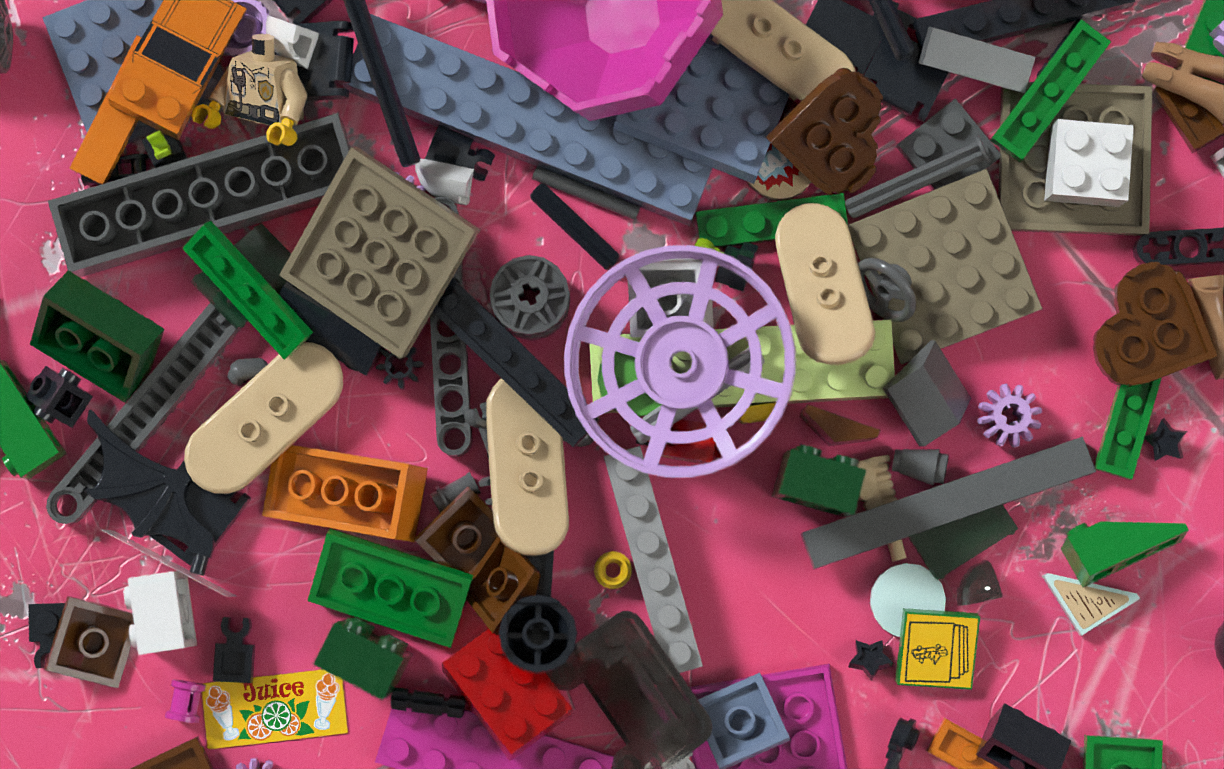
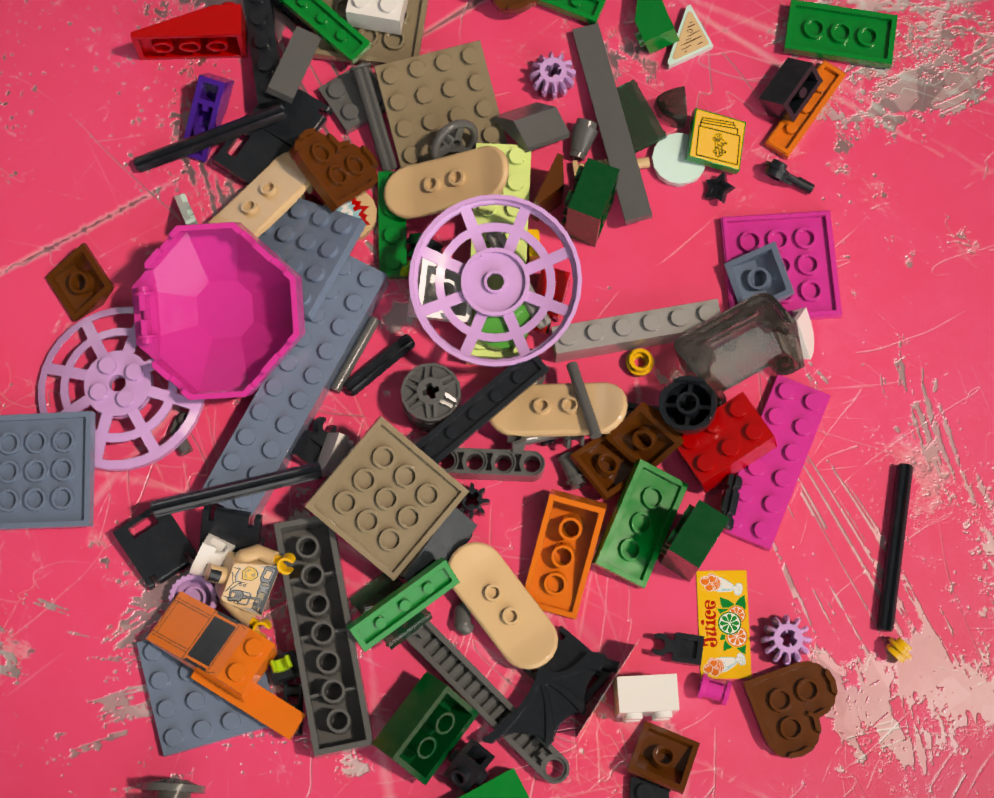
camera: 85 degrees left, 10 degrees down
none -> dark grey bar [566,361,602,439]

